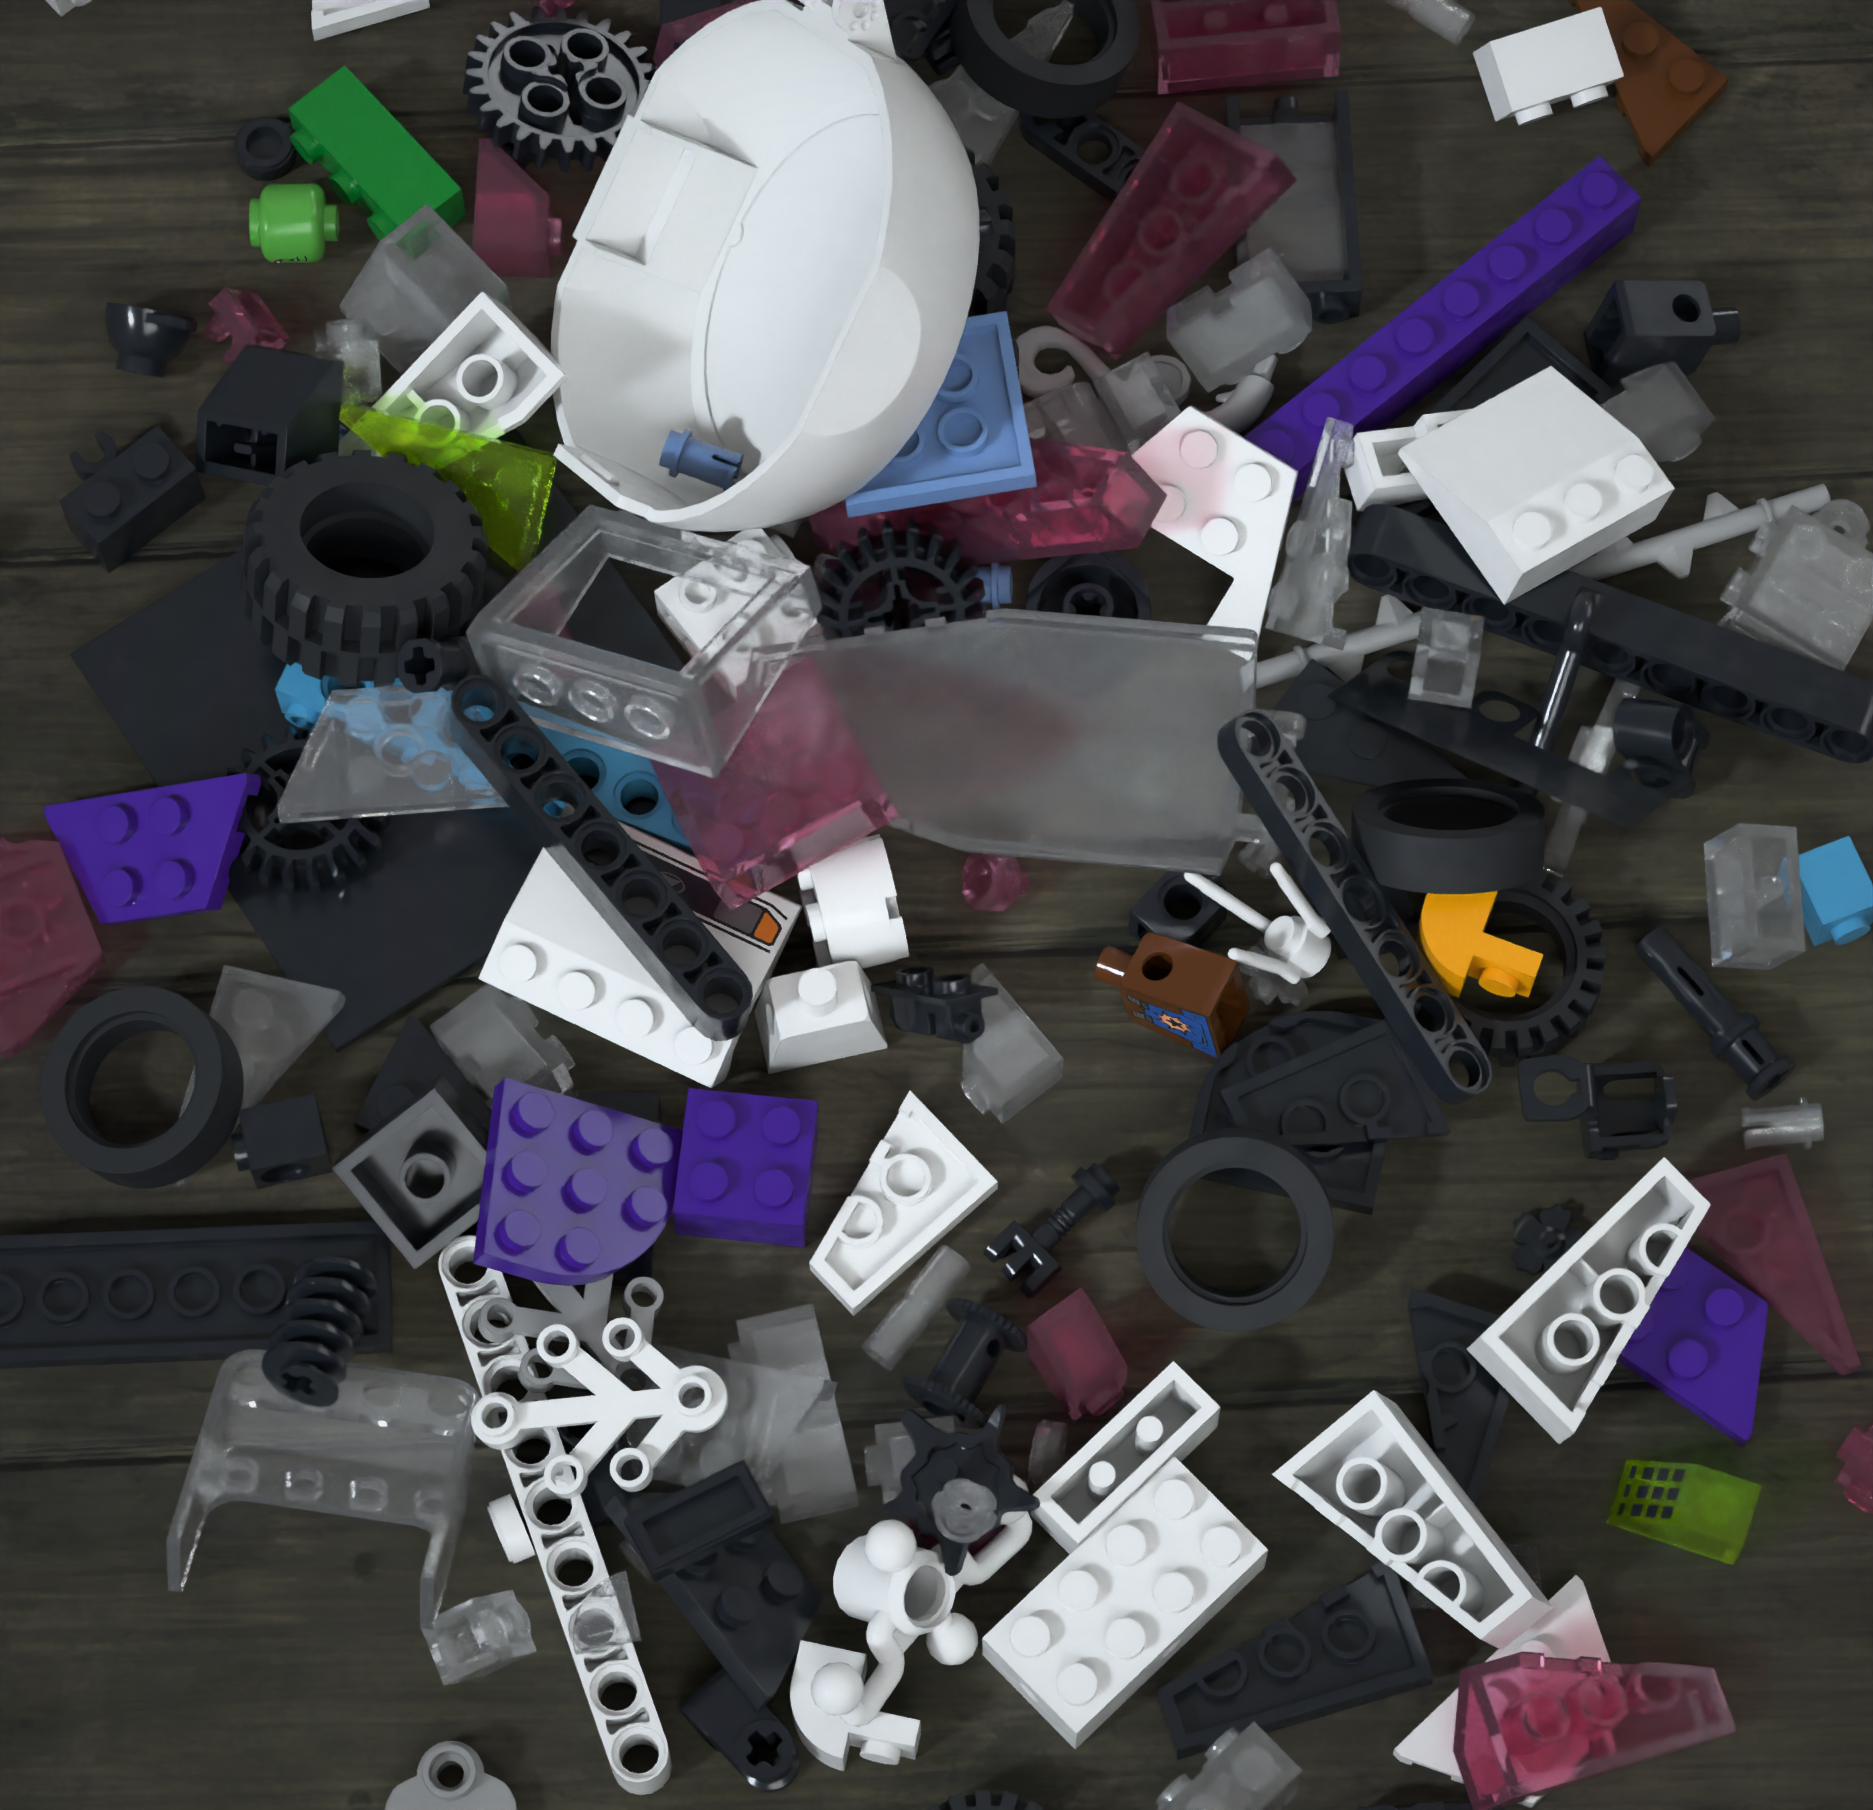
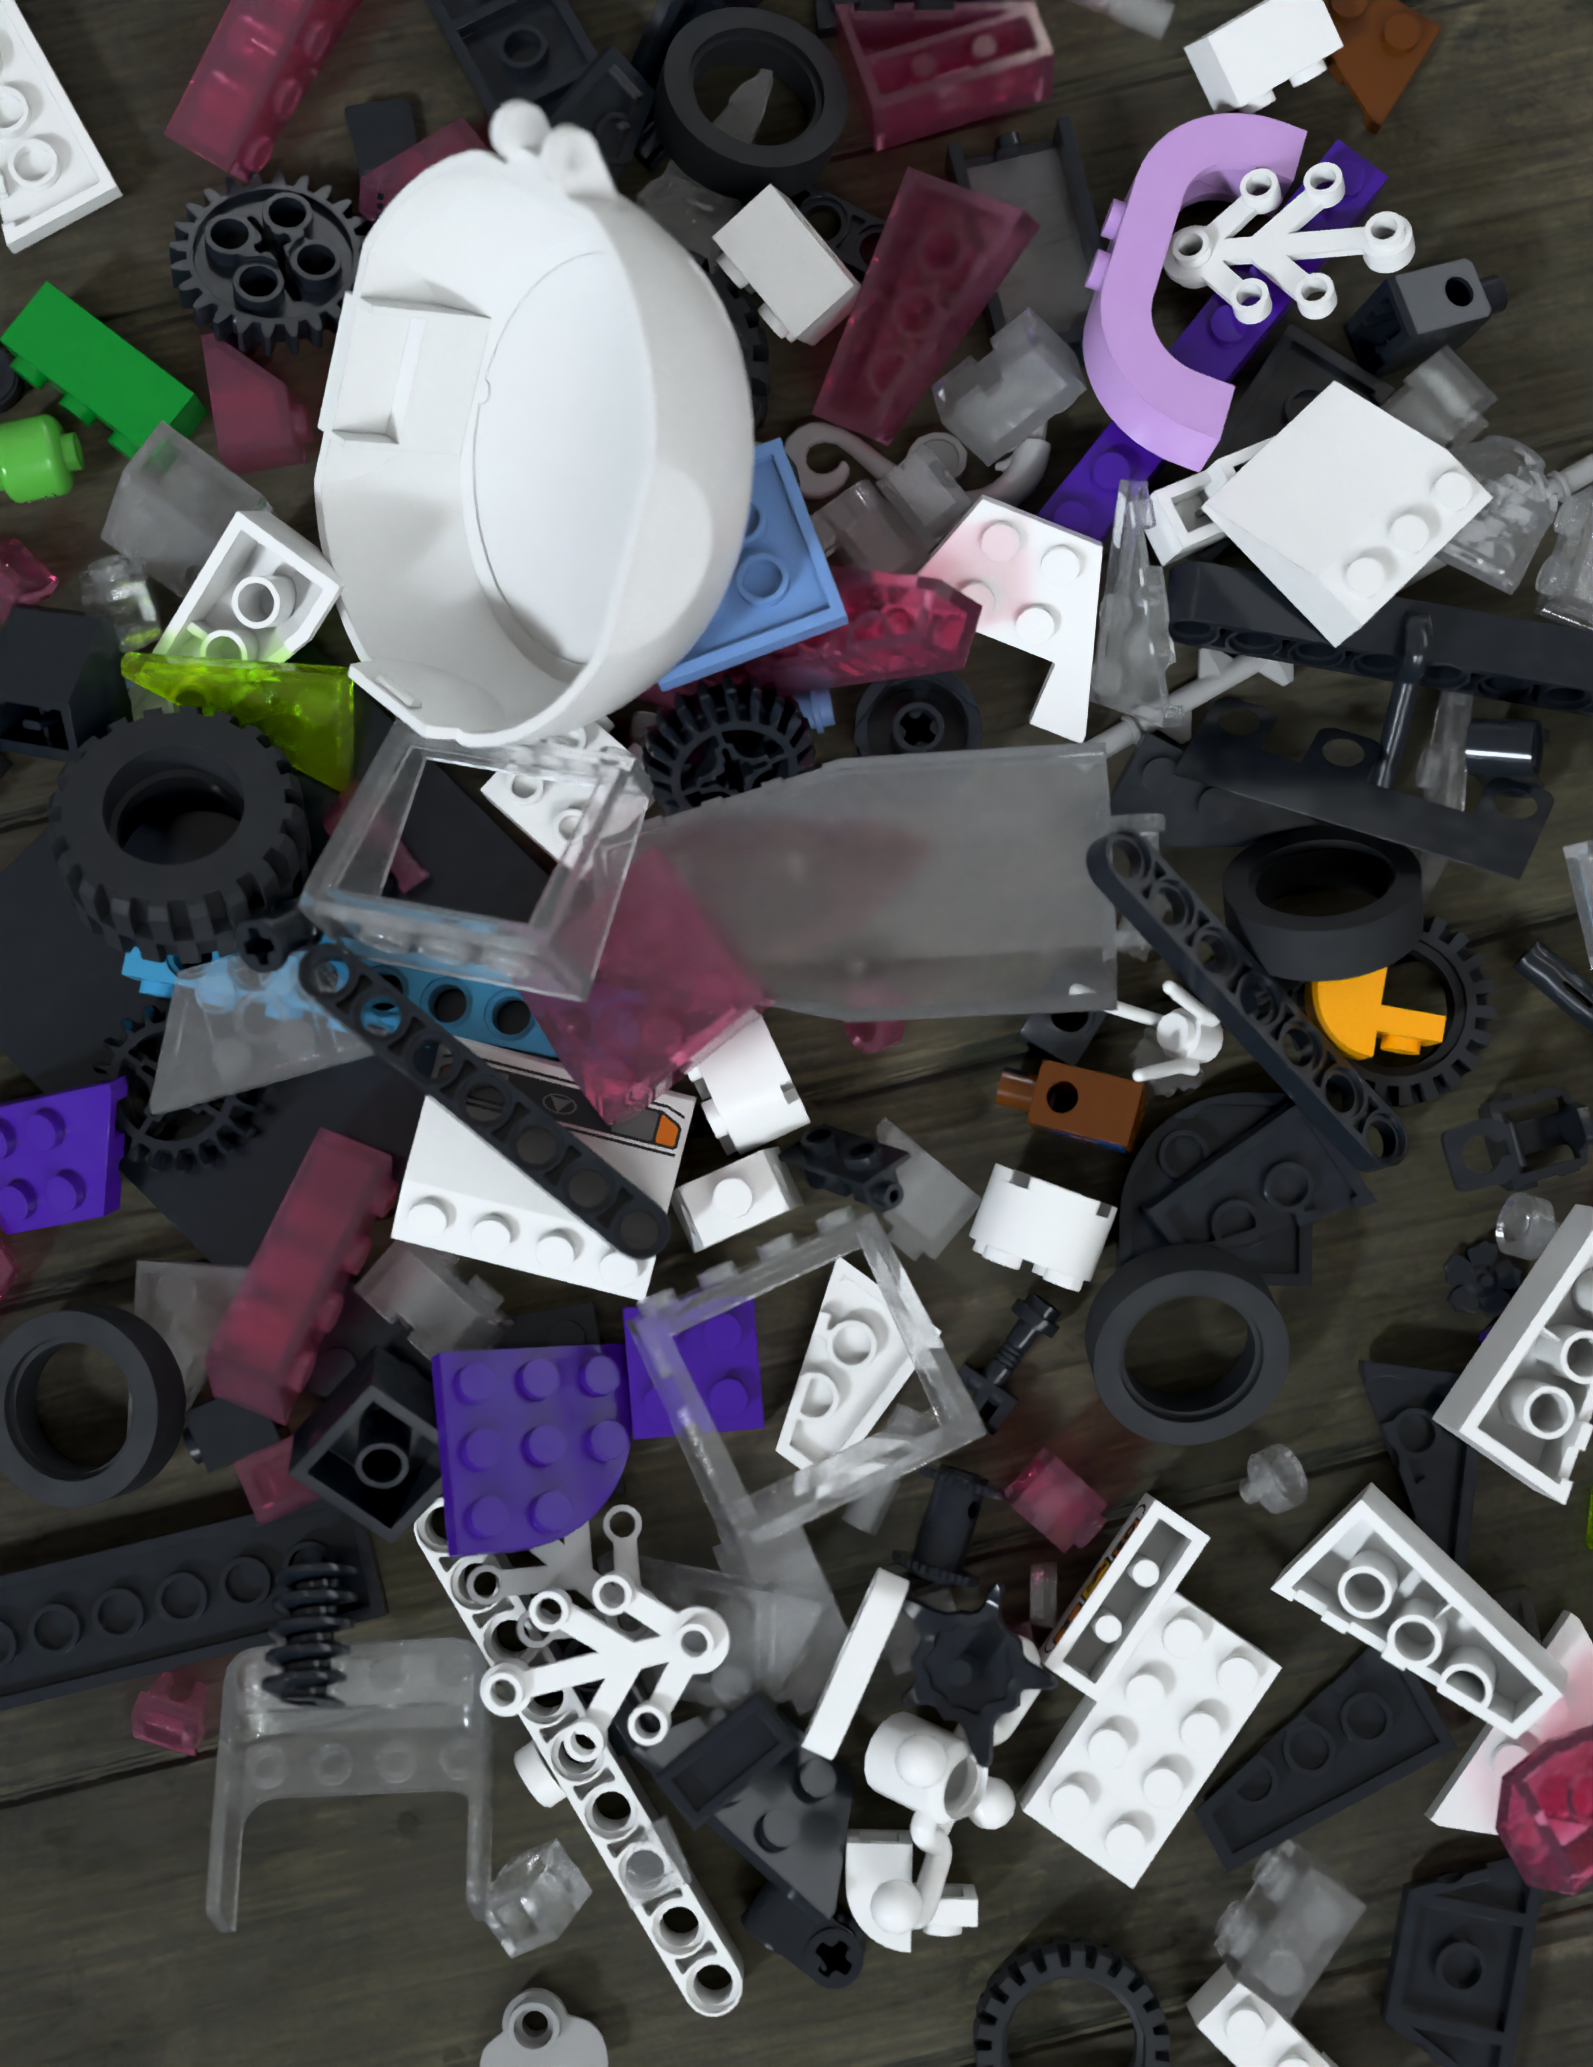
camera: 10 degrees left, 15 degrees up
medium blue pin [659,428,744,491] -> none
clear plate [932,1478,997,1543] -> none
clear brick [1408,607,1484,708] -> none
none -> clear pink tile [130,1672,208,1756]
none -> clear pink wedge [205,1127,399,1426]
none -> clear pink tile [233,1435,322,1525]
none -> clear windscreen [626,1206,987,1552]
none -> white brick [712,184,869,346]
none -> white beam [800,1568,910,1760]
none -> white brick [969,1163,1118,1292]
none -> lavender arch [1083,113,1308,473]
none -> white plant [1163,162,1415,324]
none -> clear tile [1239,1444,1308,1514]
none -> clear slope [1433,435,1558,595]
none -> clear tile [1496,1192,1562,1260]

